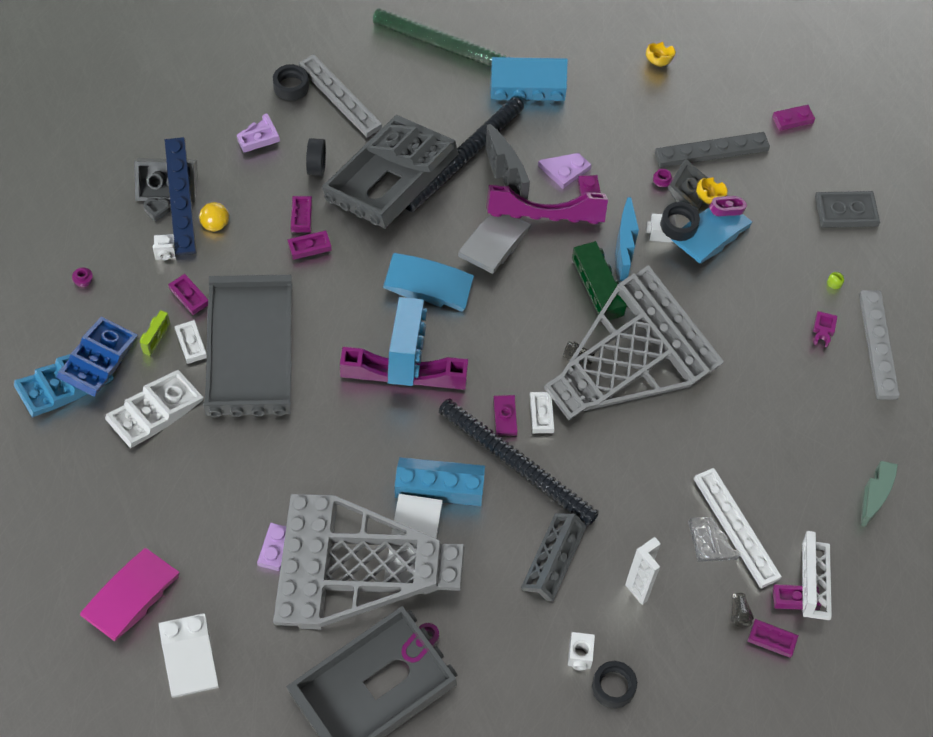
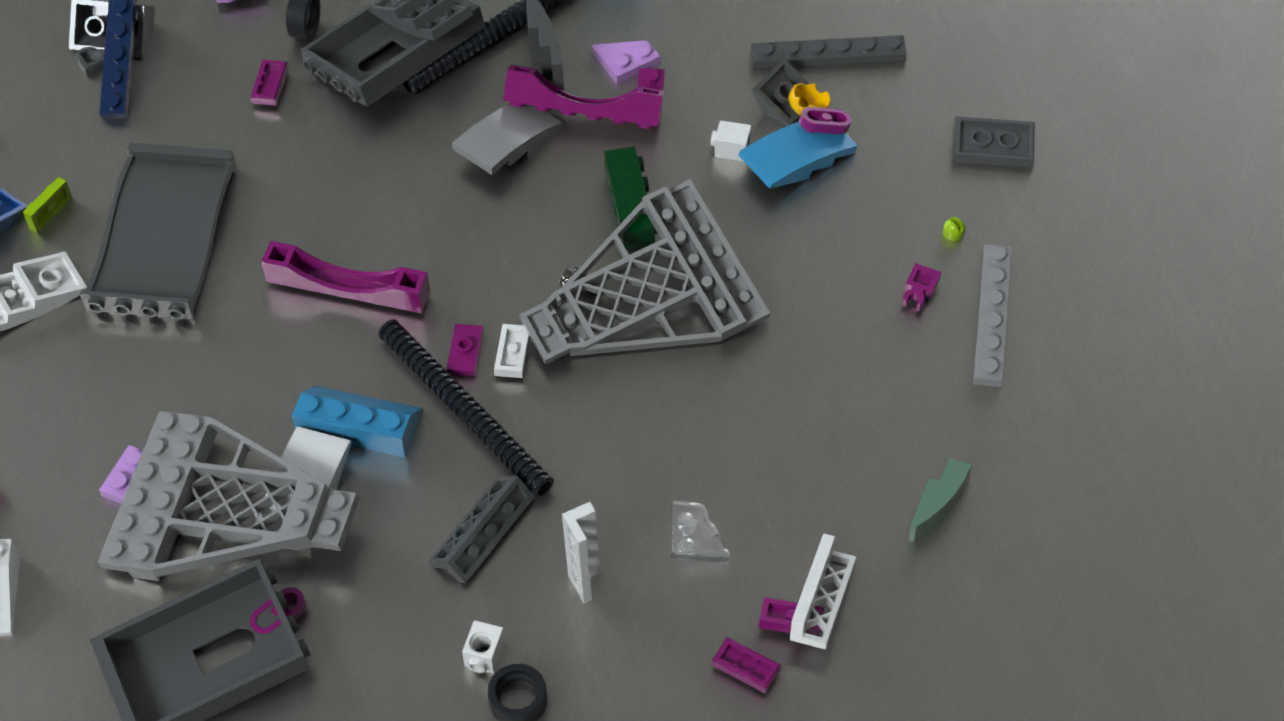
camera: 15 degrees right, 5 degrees down
white bracket [153,234,176,260] -> none
magenta plate [168,274,208,315] -> none
white plate [174,320,207,364] -> none
yellow hair [199,202,230,232] -> none
magenta plate [287,230,332,260] -> none
dark azure slope [383,253,474,312] -> none
dark azure brick [388,297,427,386] -> none
dark azure slope [615,197,639,283] -> none
magenta plate [653,169,672,187] -> none
black tyre [660,202,700,241] -> none
white plate [694,468,782,589] -> none
clear smoke cone [731,593,754,628] -> none
magenta plate [772,105,815,131] -> none

